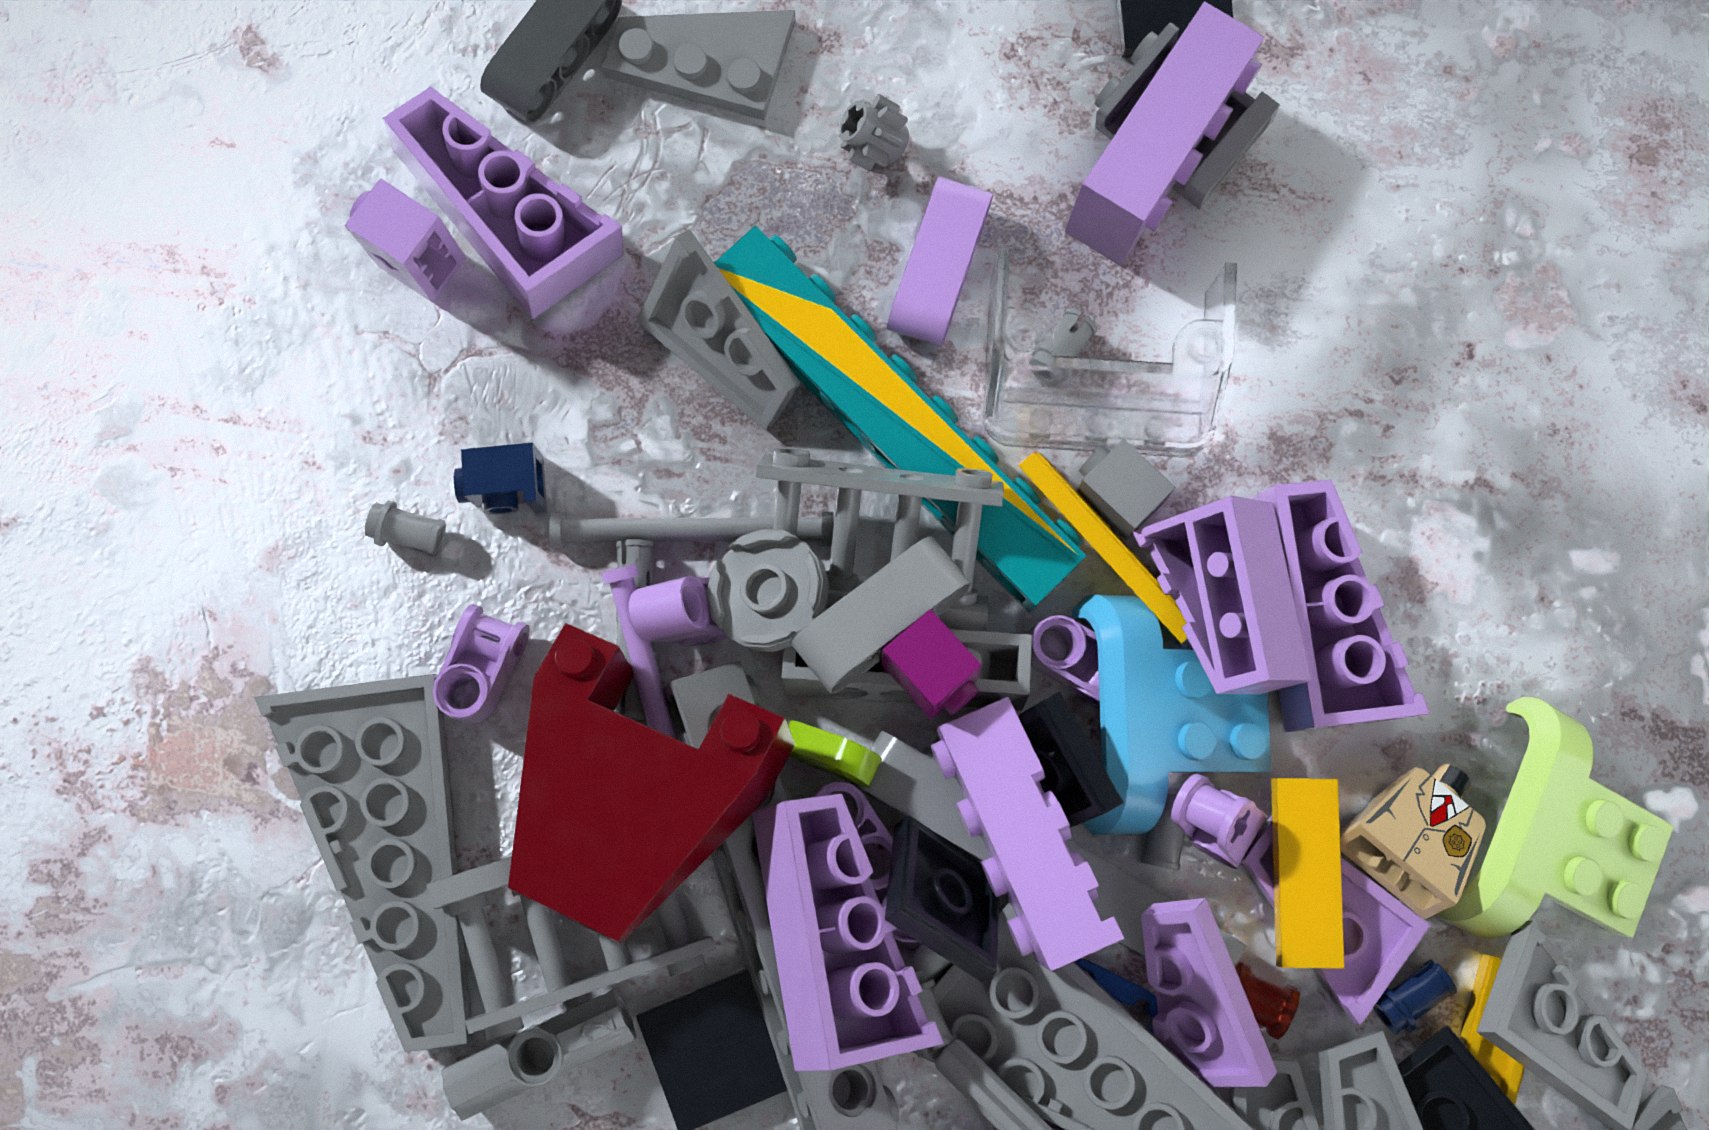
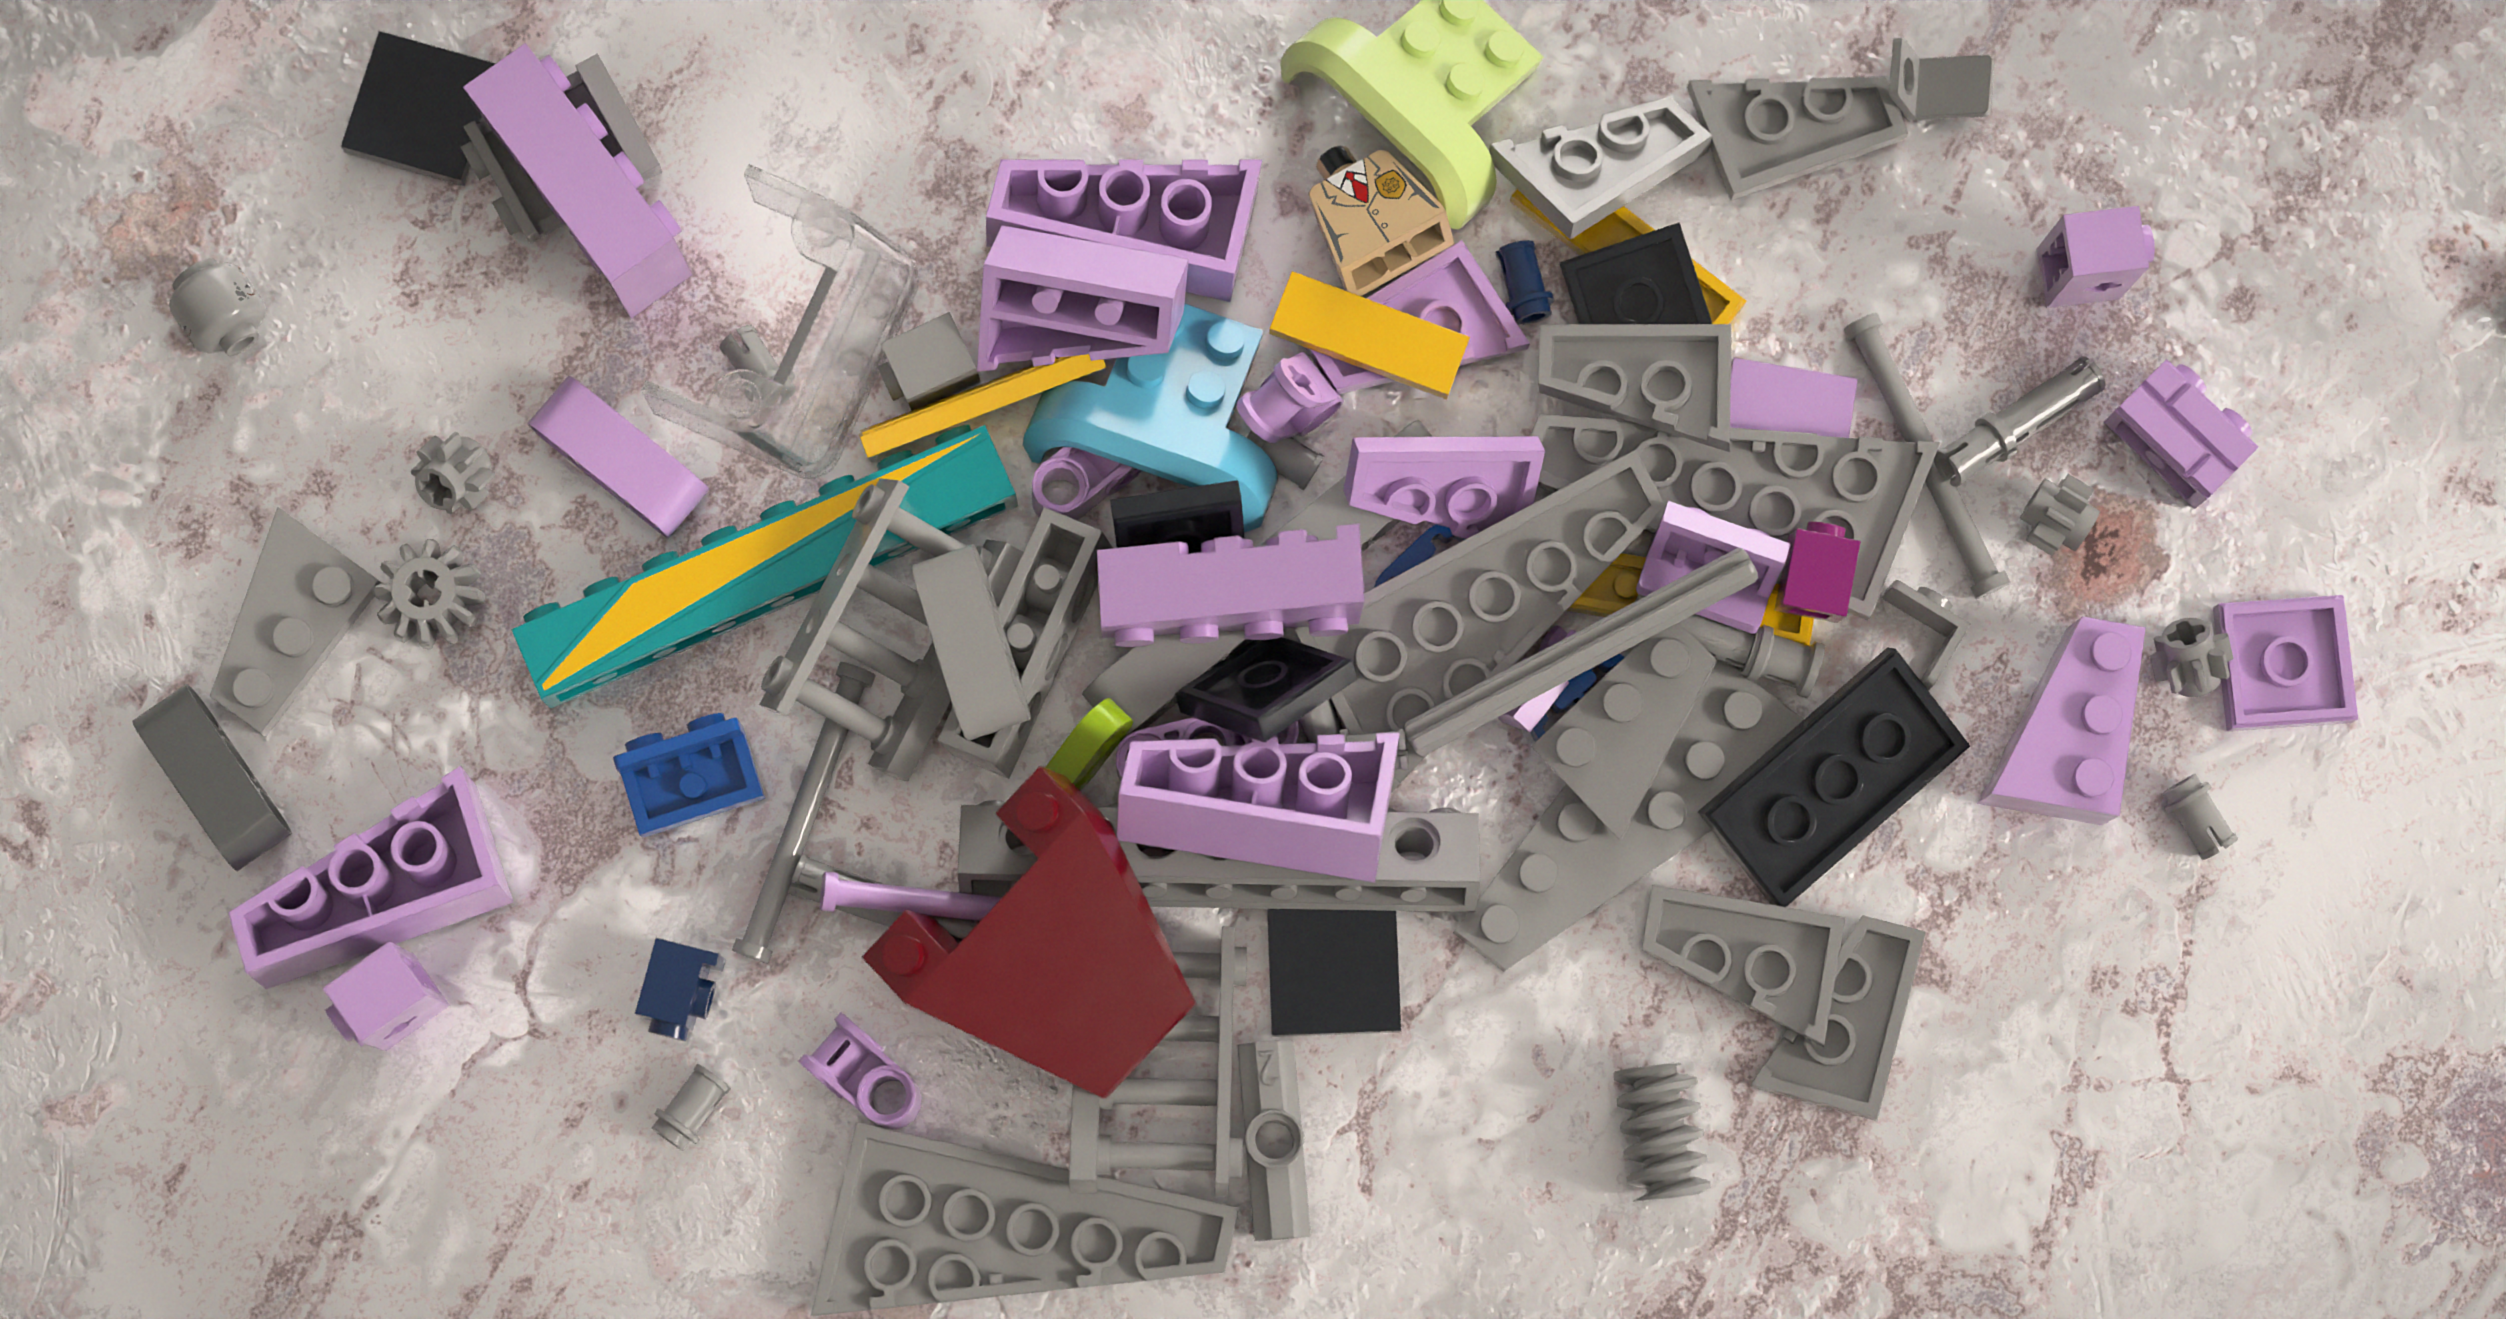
camera: 75 degrees left, 0 degrees up
lavender piece [629,575,729,646] -> none
light grey wing [636,229,800,431] -> none
light grey tile [706,529,829,652] -> none
magenta brick [882,609,982,720] -> none
clear red bush [1235,961,1300,1040] -> none
none -> light grey gear [373,539,485,649]
none -> blue bracket [612,713,766,838]

